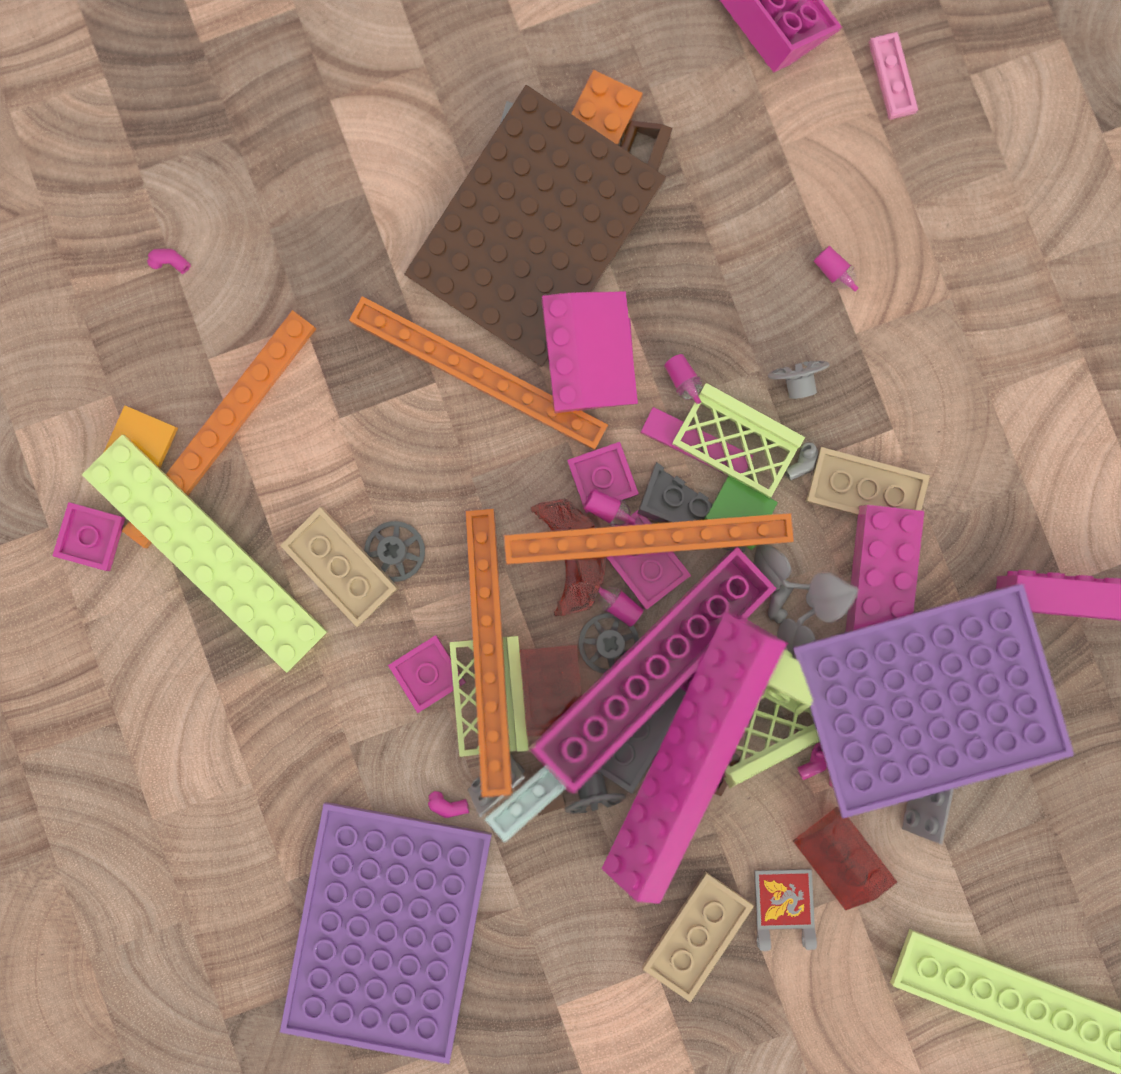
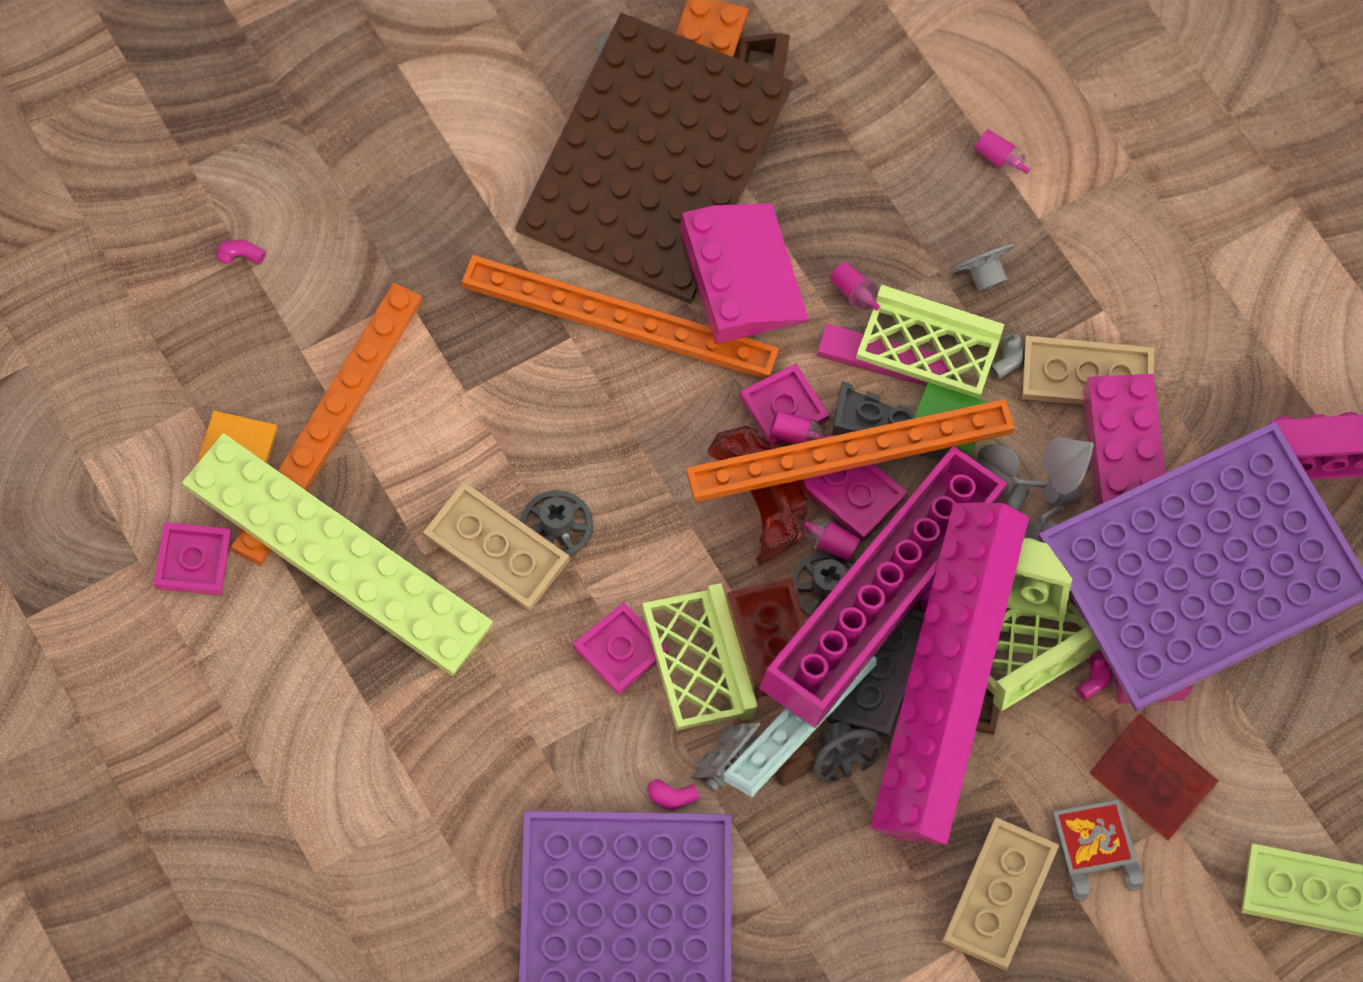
camera: 15 degrees left, 20 degrees down
orange plate [466,509,513,797] -> none
light grey hinge [902,788,954,844] -> none

